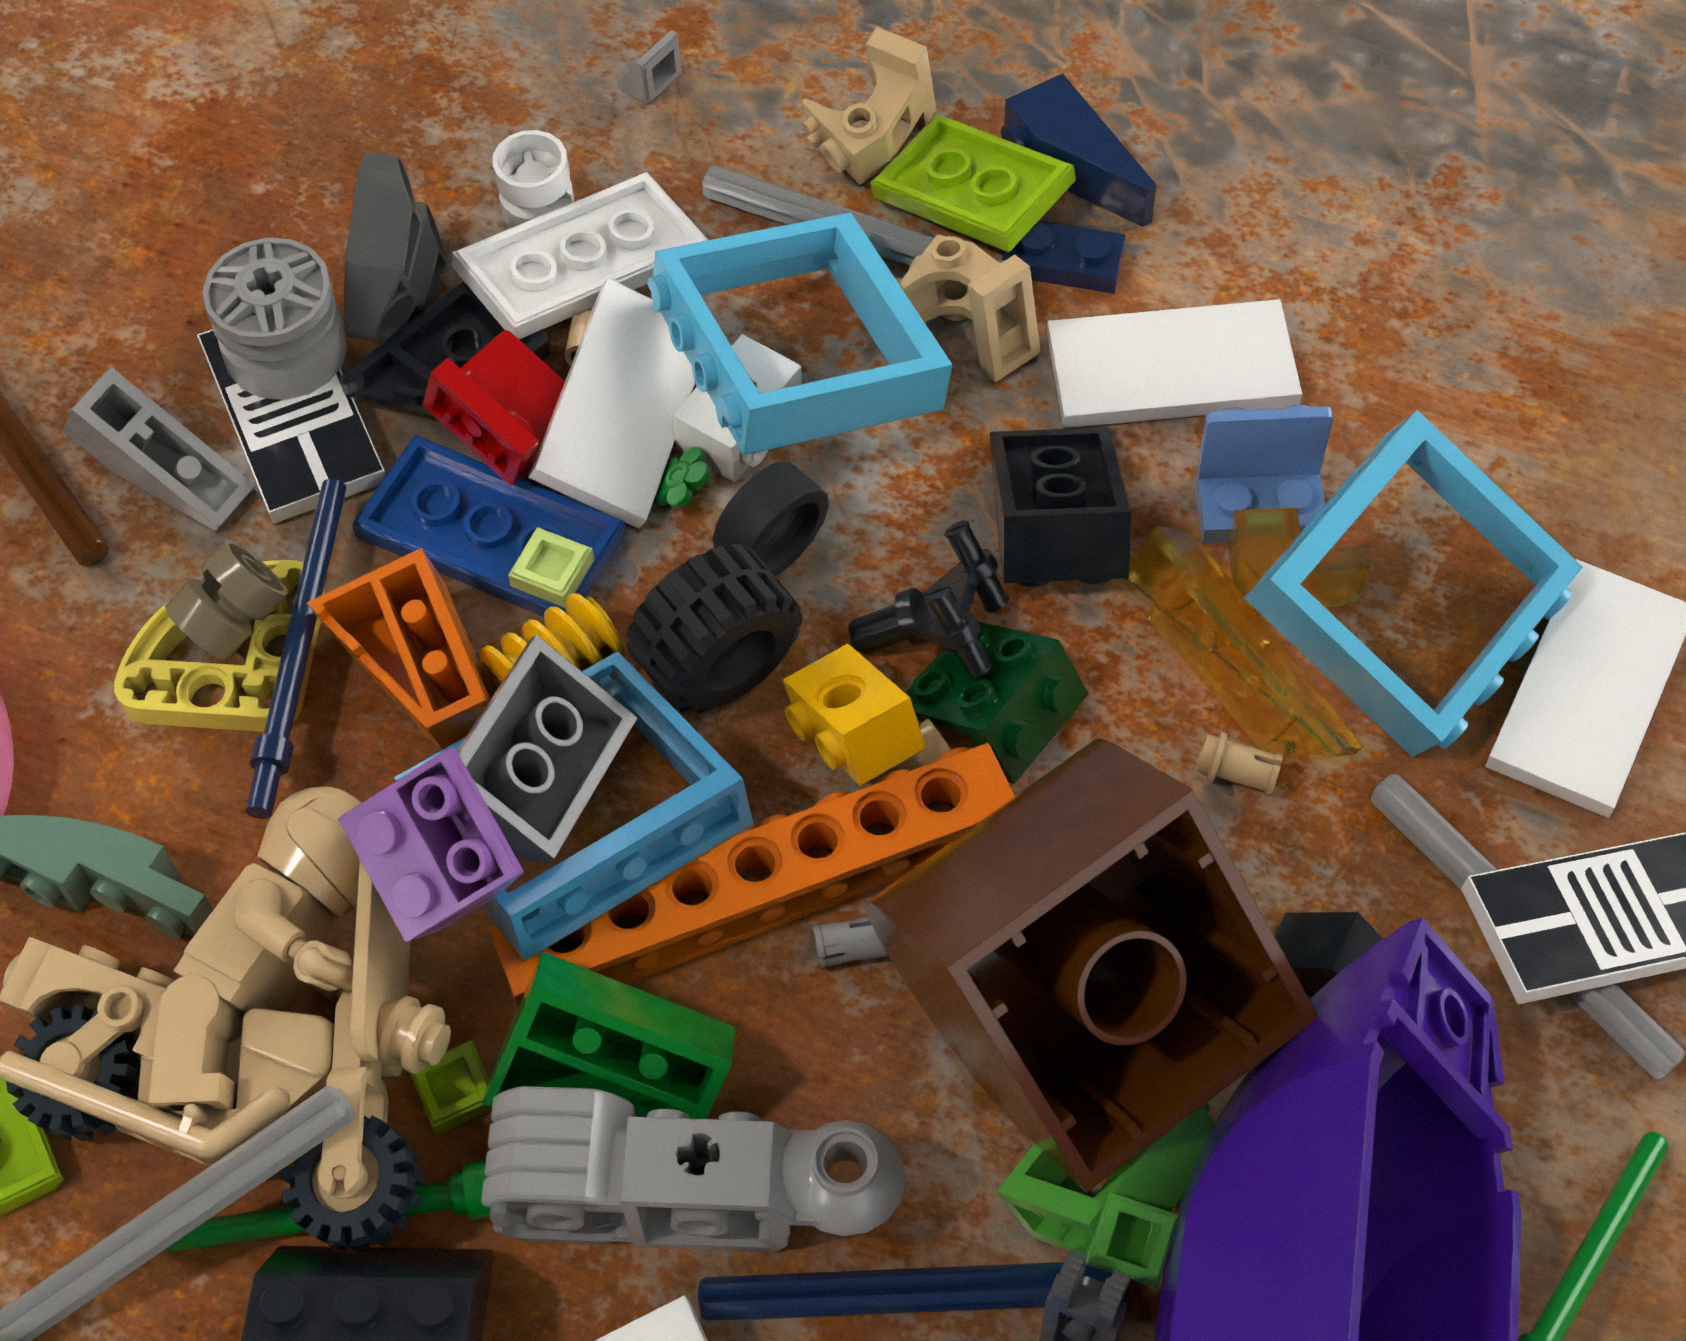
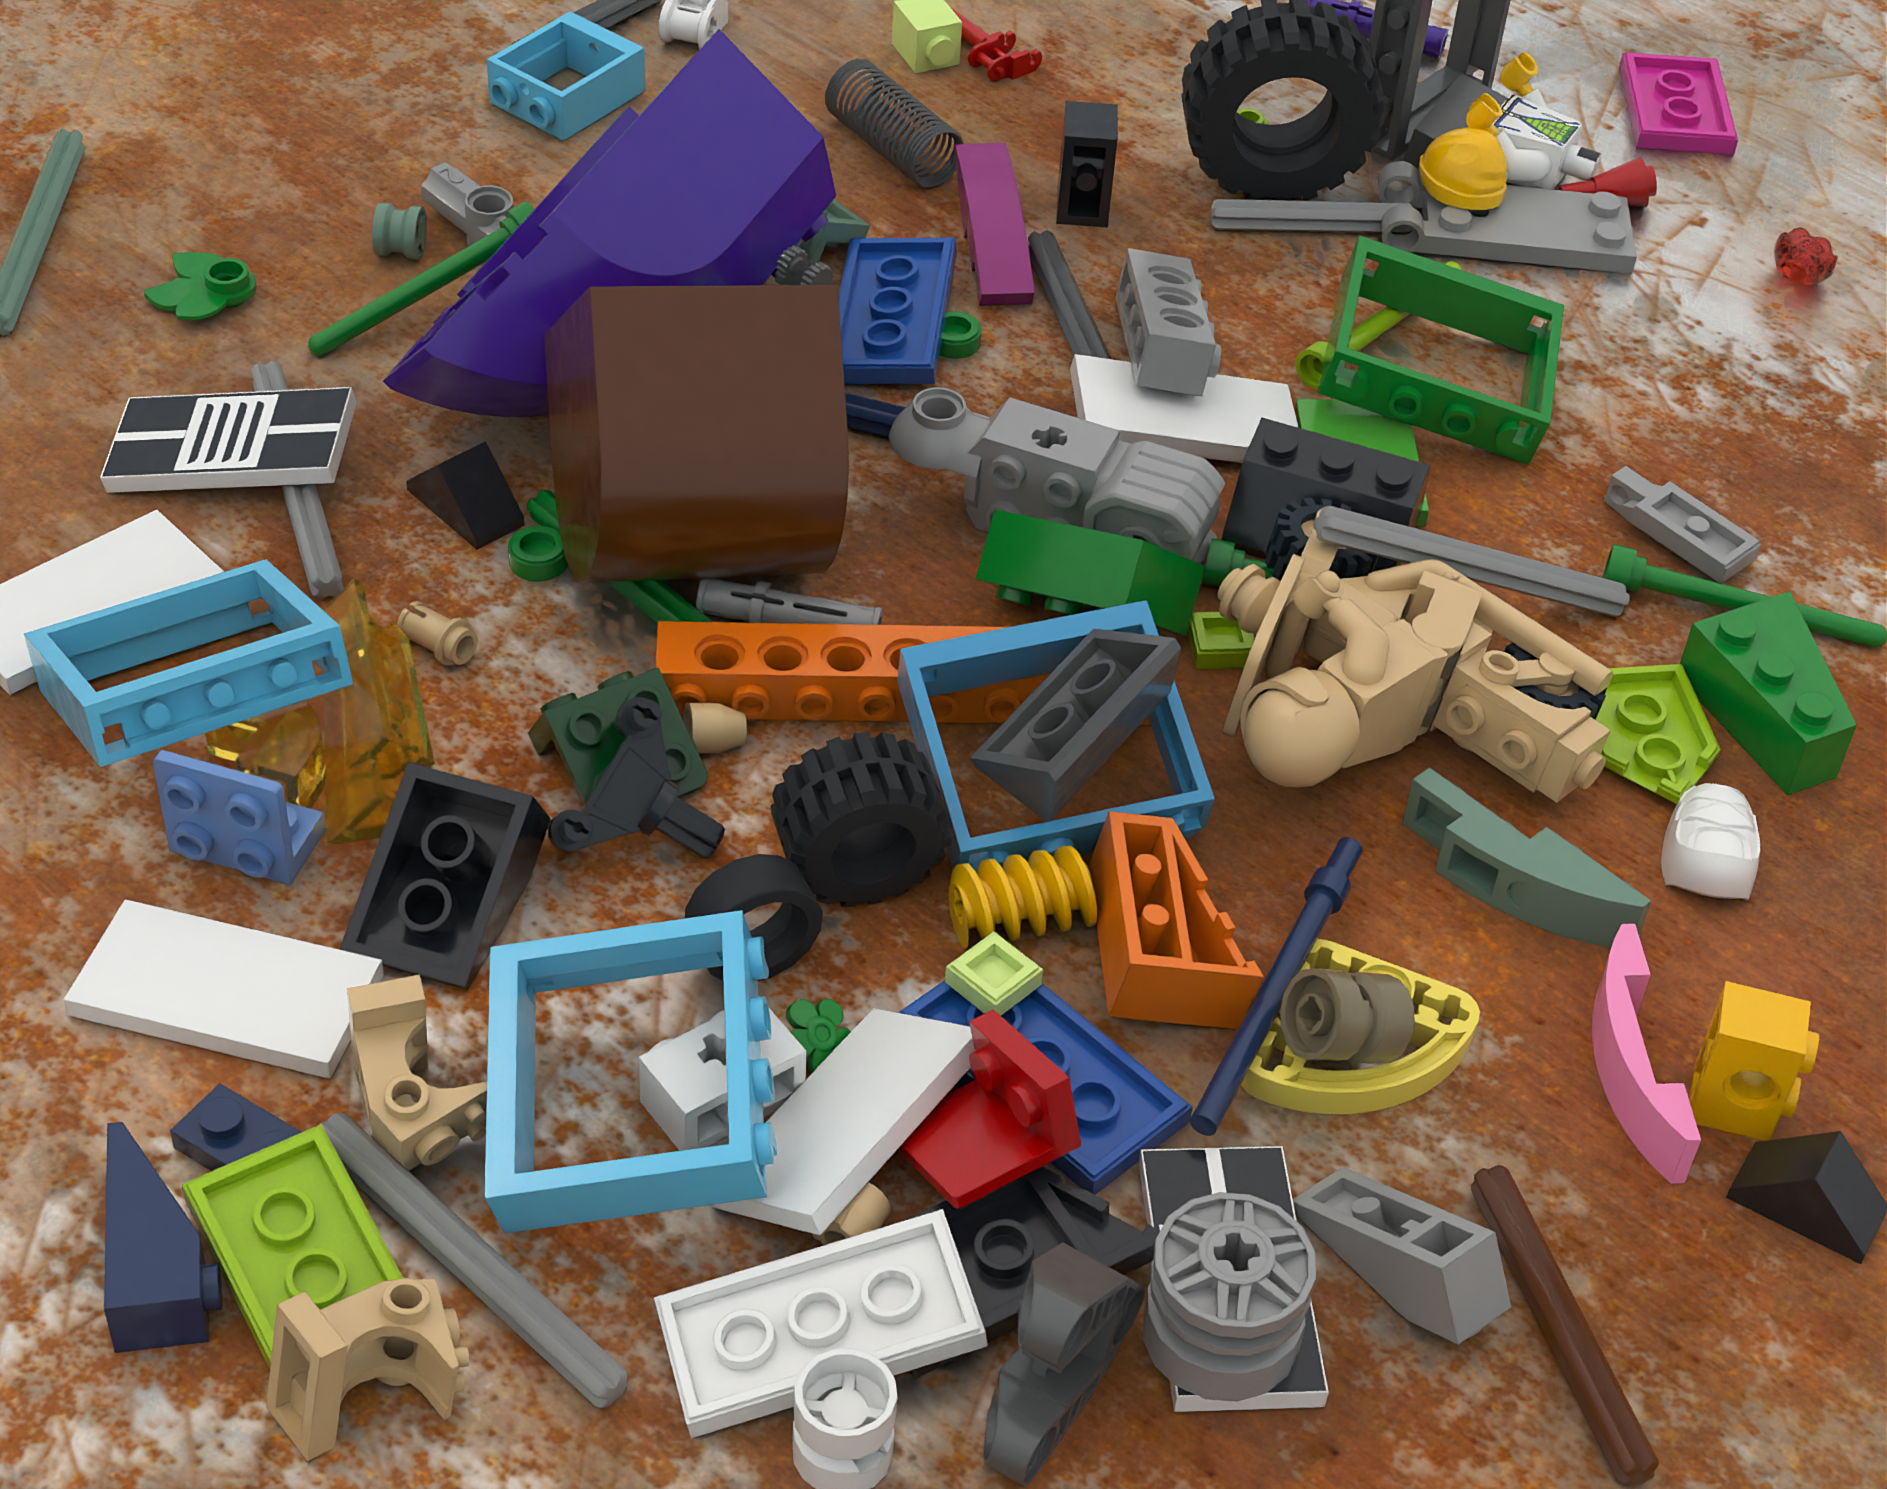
camera: 165 degrees left, 15 degrees down
medium lavender slope [338,747,524,943] -> none
yellow brick [783,643,926,786] -> none

